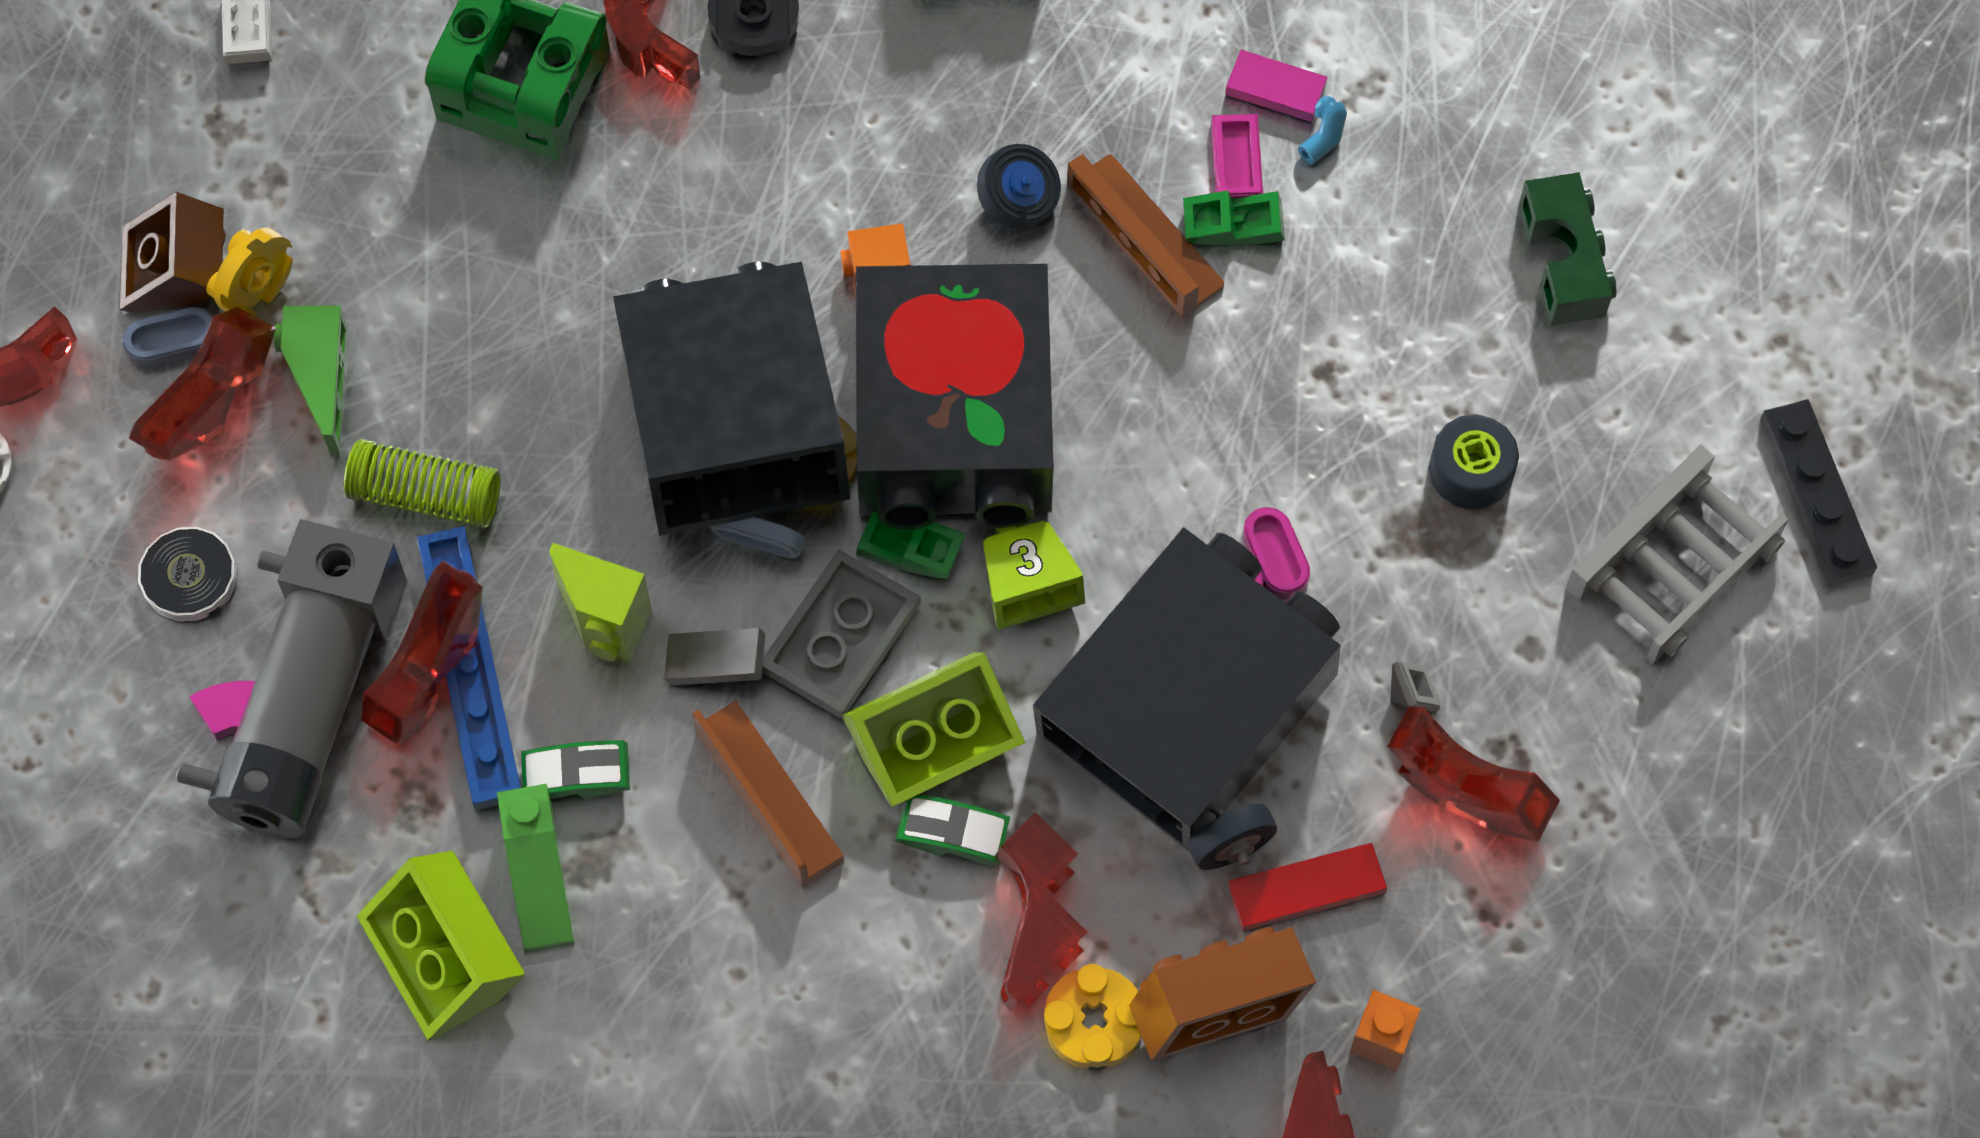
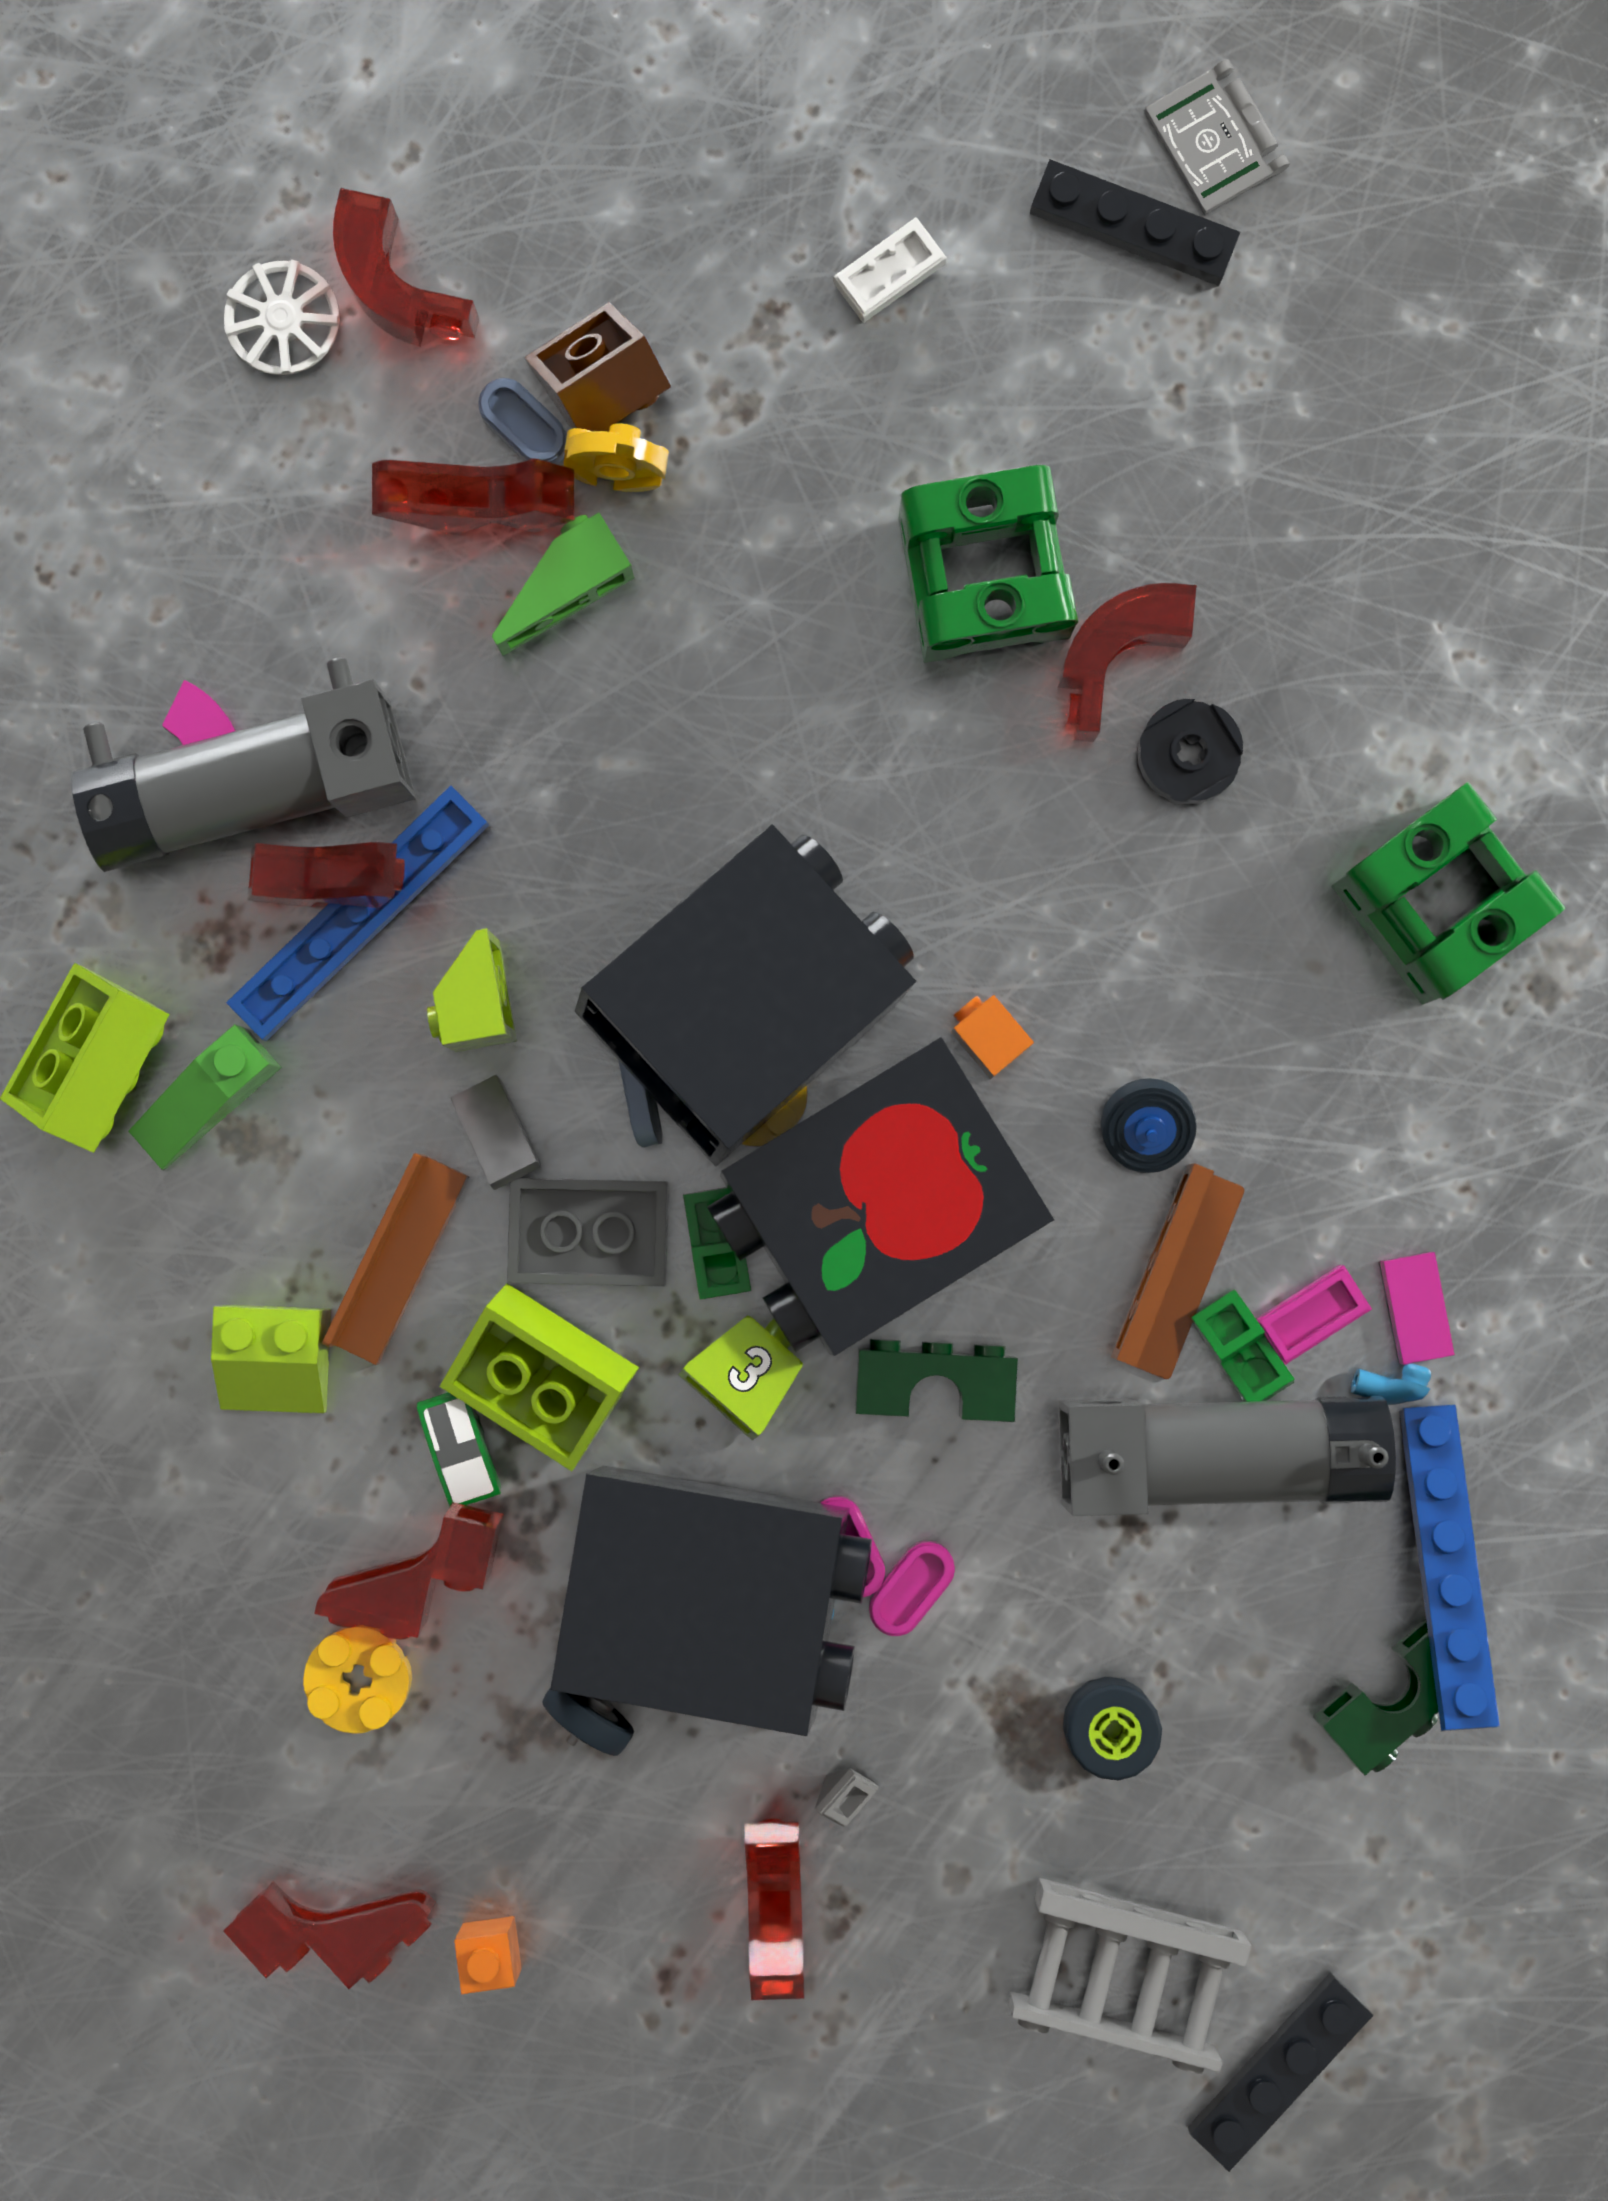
camera: 60 degrees right, 20 degrees up
black tile [138,527,237,622] -> none
lime piece [344,439,501,529] -> none
slope [521,740,630,799] -> none
dark orange brick [1129,927,1316,1061] -> none
red tile [1228,842,1387,932] -> none
none -> lime slope [211,1305,331,1413]
none -> dark green arch [855,1339,1018,1422]
none -> dark grey piece [1059,1396,1396,1516]
none -> blue plate [1399,1405,1500,1731]

